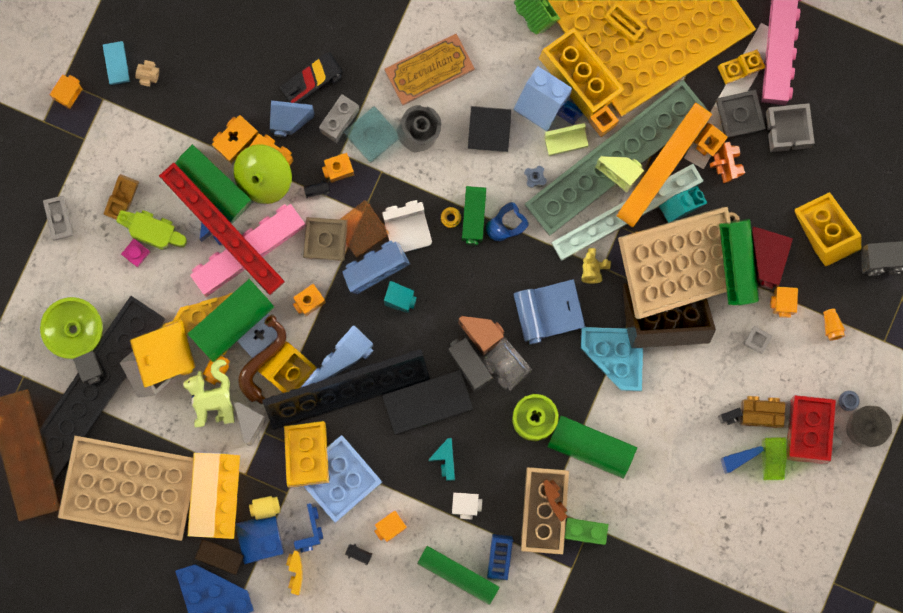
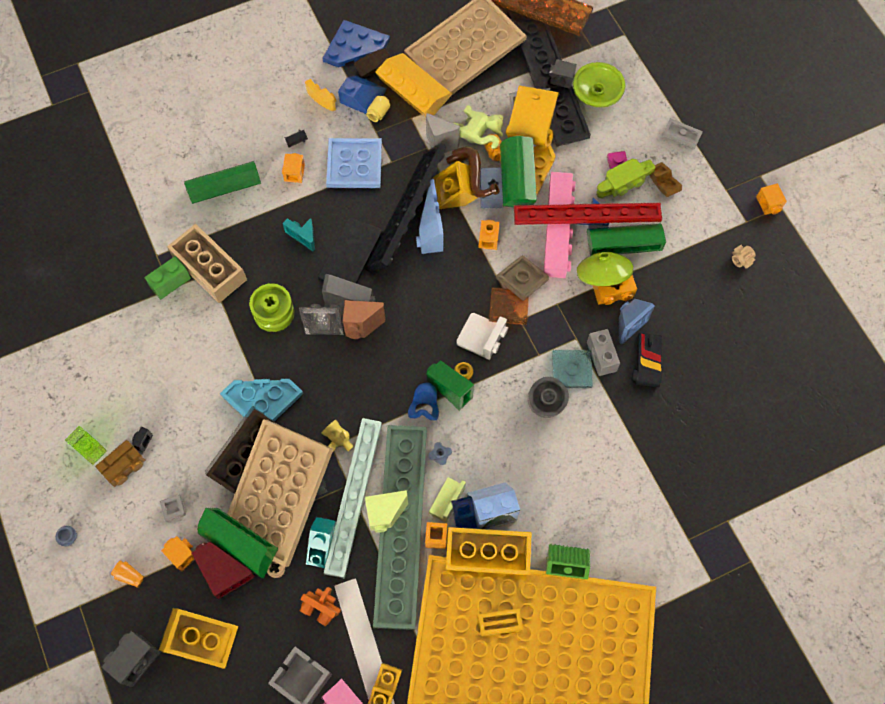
camera: 135 degrees right, 15 degrees down
medium azure tile [103,41,130,85] -> none
light orange brick [212,115,259,164] -> none
yellow tile [284,421,329,488] -> none
blue bracket [294,503,324,553] -> none
black pin [304,180,330,199] -> none
light orange brick [322,153,354,183] -> none
medium blue slope [342,240,410,294] -> none
tile [384,33,475,106] -> none
teal slope [384,281,417,313] -> none
white brick [452,493,482,519] -> none
black slope [468,106,511,152] -> none
blue slope [487,534,513,580] -> none
medium blue door [514,279,585,345] -> none
dark orange slope [543,479,568,522] -> none
green brick [548,416,638,479] -> none
light orange beam [616,103,712,228] -> none
light orange brick [694,123,728,156] -> none
dark grey plate [716,90,766,138] -> none
blue slope [721,446,764,474] -> none
red piece [786,395,842,464] -> none
clear smoke brick [846,405,892,448] -> none

